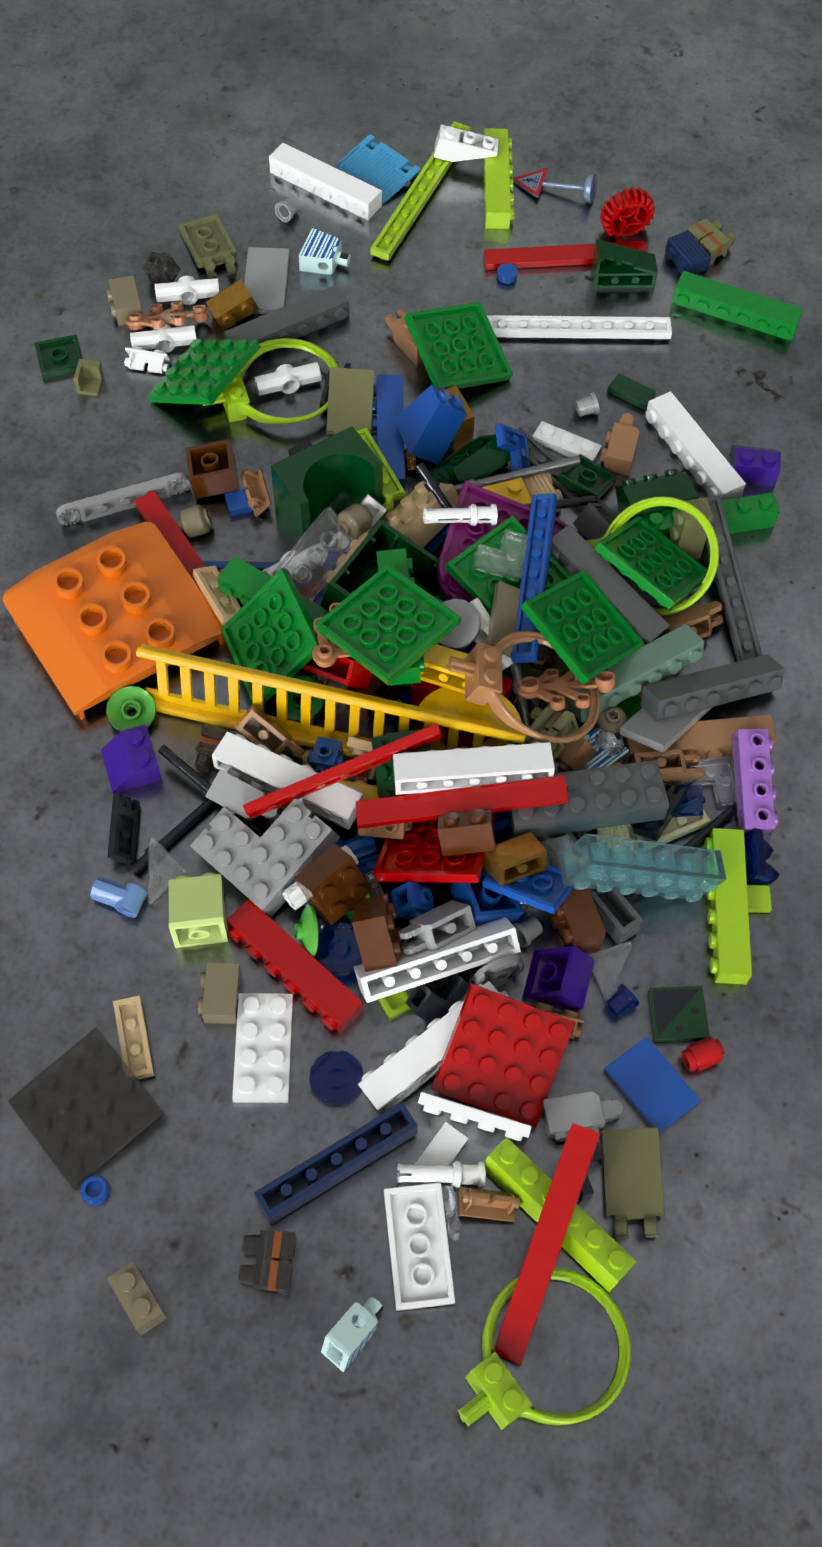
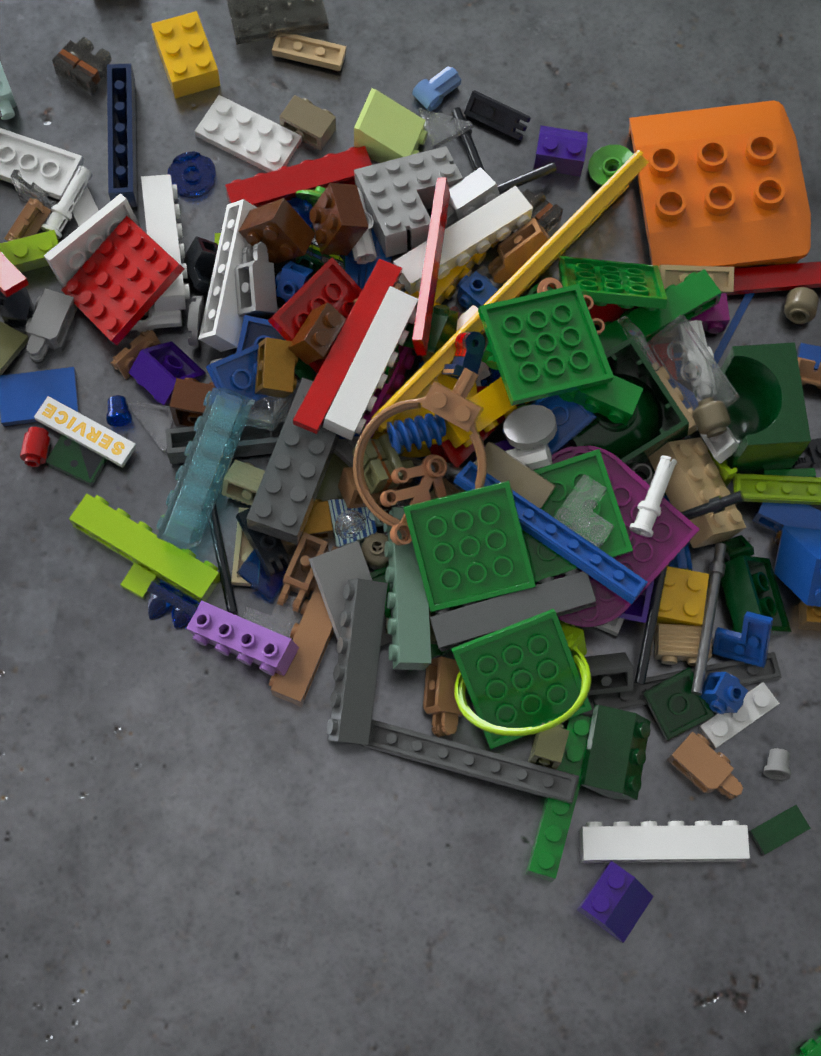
camera: 115 degrees right, 10 degrees up
none -> white tile [34,396,137,468]
none -> yellow brick [151,11,220,99]
none -> blue piece [387,413,446,454]
none -> dark blue leg [442,331,485,380]
none -> clear tile [617,316,659,372]
none -> blue brick [700,672,748,714]

